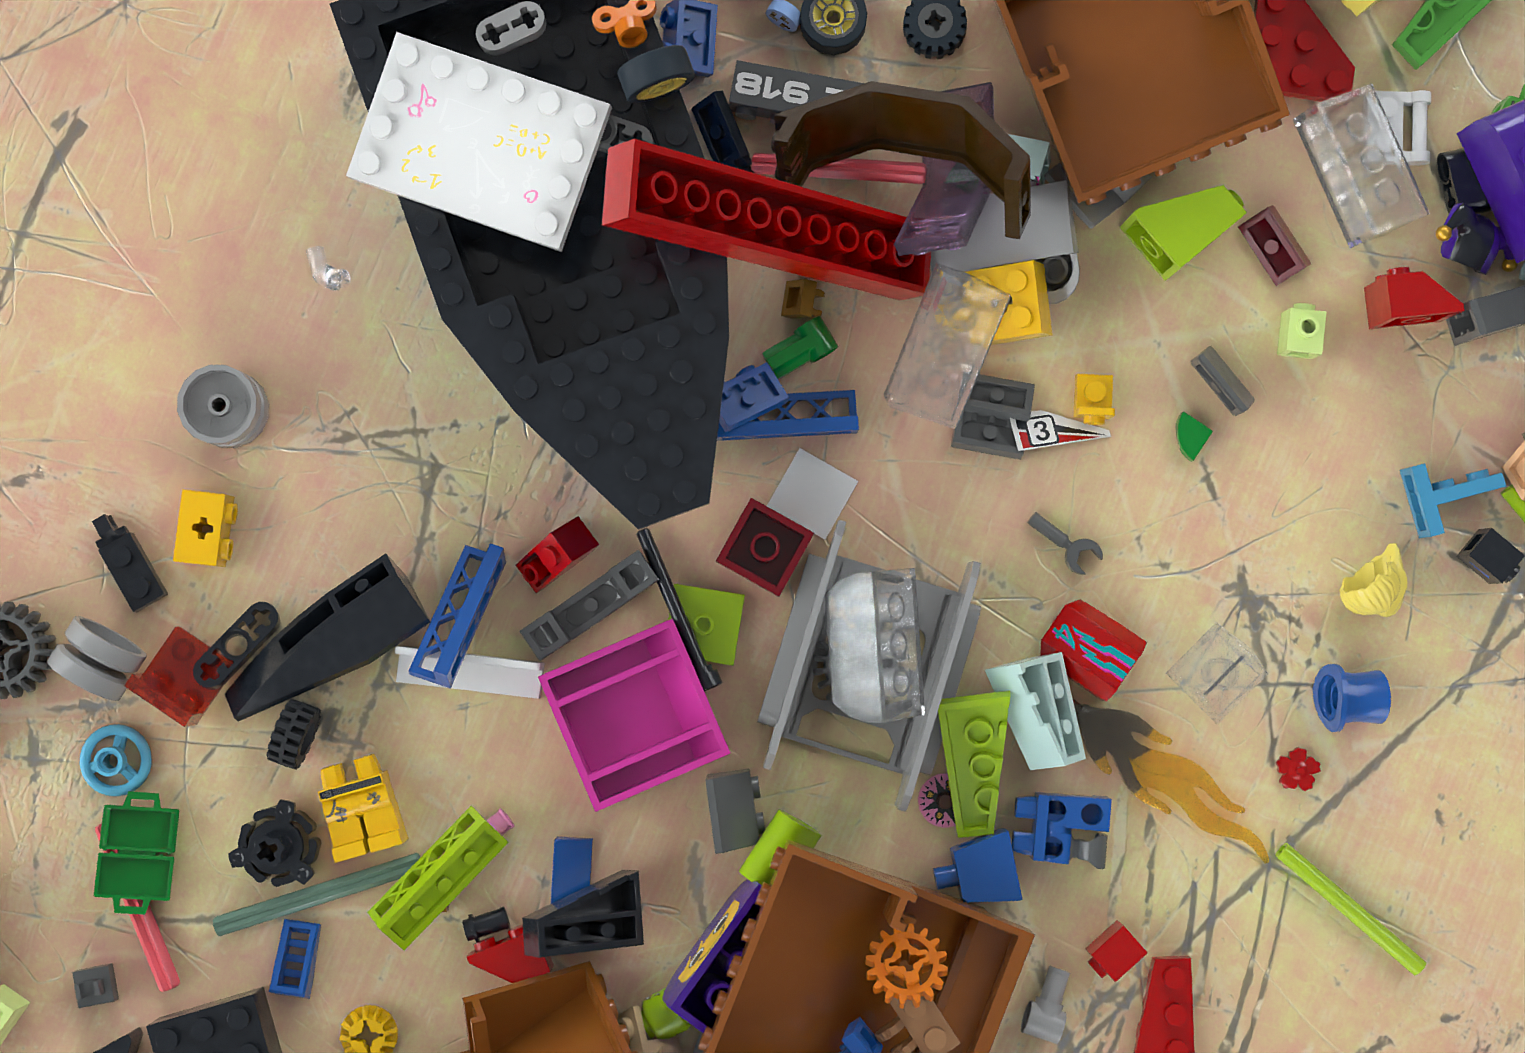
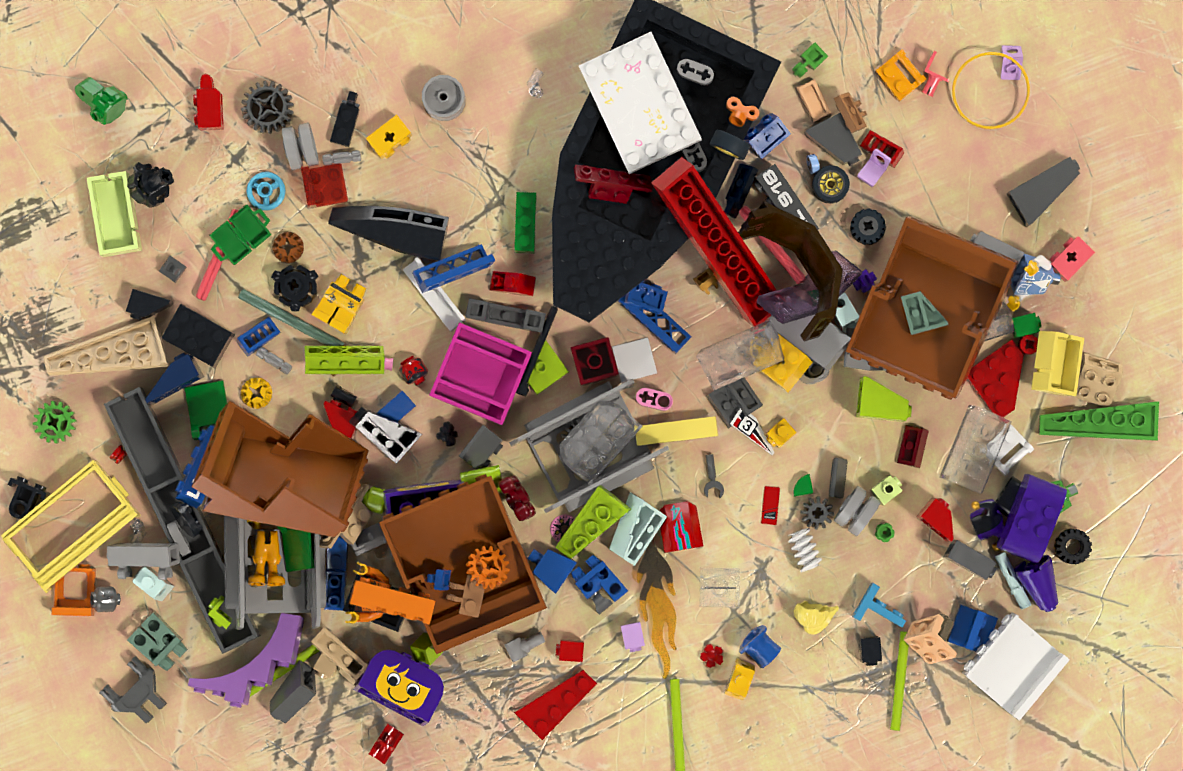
camera: 50 degrees right, 0 degrees up
black beam [193,602,280,690] -> none
black tyre [267,699,321,770] -> none
green piece [762,316,839,380] -> none
none -> light grey axle [256,347,292,375]
none -> dark orange gear [272,232,304,263]
none -> light grey axle [322,150,361,166]
none -> head [399,356,428,386]
none -> black plant [436,421,458,447]
none -> dark red gear [498,475,536,521]
none -> green arch [514,192,537,254]
none -> dark red bracket [574,164,653,204]
none -> lavender brick [621,622,645,652]
none -> light yellow slope [635,416,718,446]
none -> bright pink beam [636,388,673,411]
none -> yellow torso [724,658,755,700]
none -> red sticker [761,486,780,525]
none -> white piece [787,528,822,572]
none -> dark grey gear [800,496,834,530]
none -> light grey wheel [834,486,881,537]
none -> dark purple gear [852,269,877,293]
none -> bright green plate [875,523,895,542]
none -> sand green wing [901,291,949,335]

